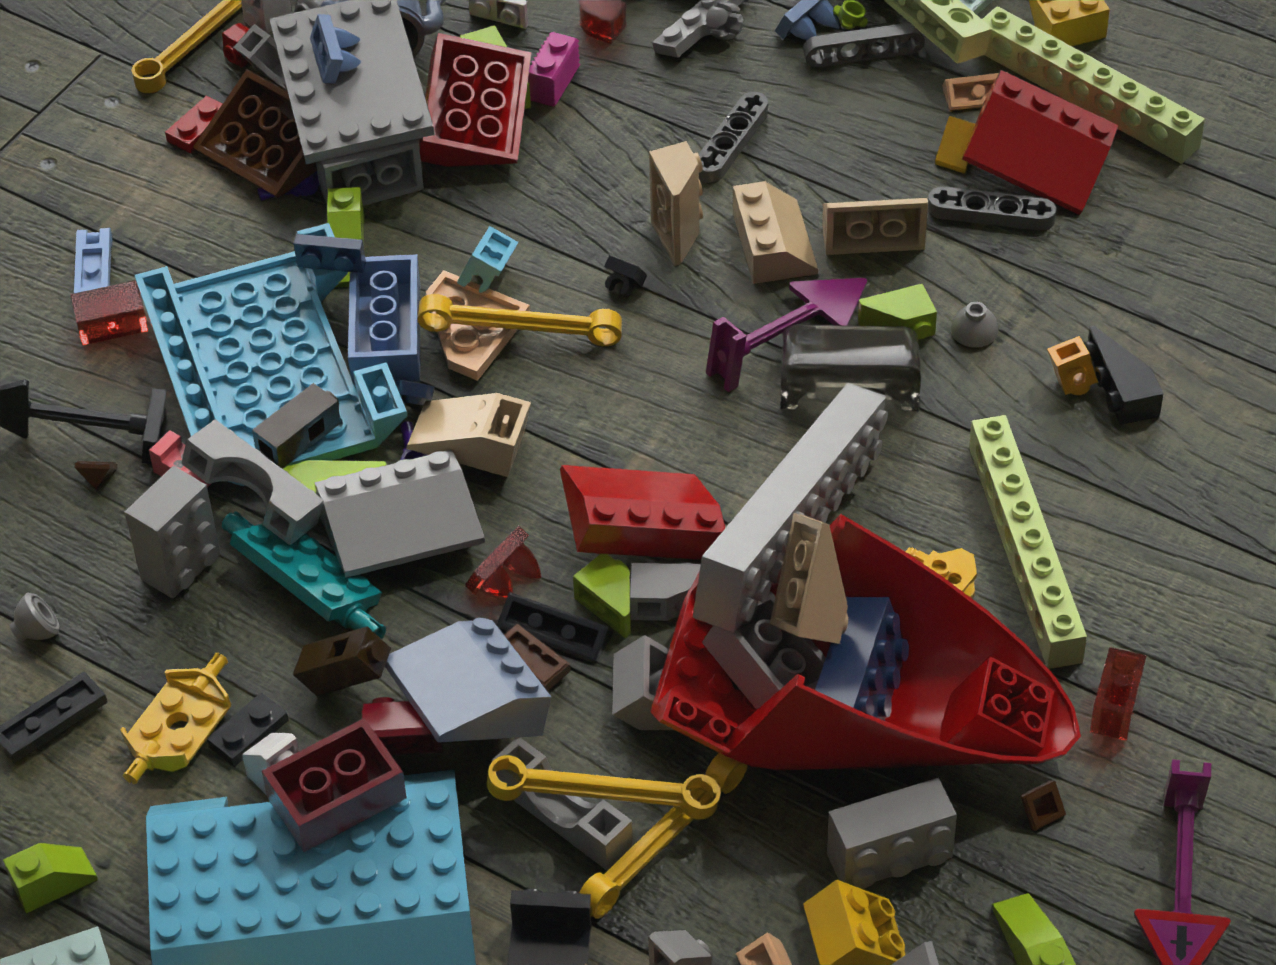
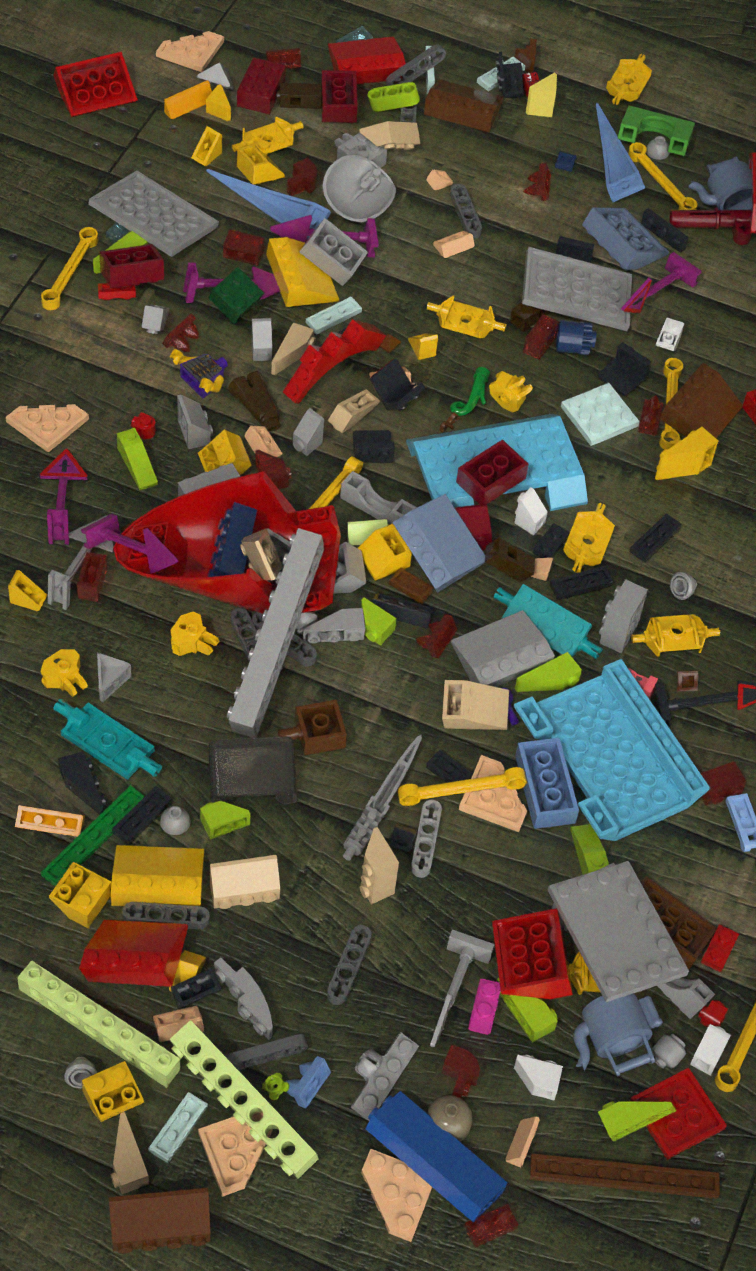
camera: 165 degrees right, 5 degrees up
lime slope [3,843,98,913] -> none
light grey arch [181,419,324,545] -> none
brick [252,383,341,469] -> none
dark blue plate [293,234,366,273] -> none
medium blue tile [310,14,361,84] -> none
dark blue plate [395,380,435,406] -> none
medium azure hinge [457,226,519,293] -> none
yellow piece [487,755,721,819] -> none
red slope [560,465,725,560] -> none
magenta piece [705,278,867,392] -> none
tan slope [733,181,818,284] -> none
yellowish green brick [969,415,1087,669] -> none
light orange brick [1047,336,1098,395] -> none
none -> yellow slope [8,570,47,611]
none -> light orange slope [15,805,85,837]
none -> yellow hinge [40,649,88,697]
none -> green tile [41,785,145,887]
none -> light grey piece [48,515,113,610]
none -> yellow slope [49,862,111,928]
none -> teal plate [54,699,162,780]
none -> light grey brick [64,1057,97,1089]
none -> magenta piece [81,514,178,573]
none -> light grey slope [97,652,131,702]
none -> yellow slope [111,845,204,906]
none -> black plate [112,786,172,846]
none -> black slope [170,968,222,1010]
none -> light grey slope [214,957,273,1040]
none -> clear red slope [255,450,292,489]
none -> reddish brown brick [278,699,347,756]
none -> light grey piece [343,735,422,860]
none -> yellowish green slope [347,519,388,546]
none -> yellow slope [358,524,412,581]
none -> light grey beam [411,800,442,878]
none -> black plate [426,750,473,783]
none -> light grey piece [430,930,495,1047]
none -> light nougat slope [531,558,553,581]
none -> black plate [550,566,613,600]
none -> yellow plate [631,614,720,657]

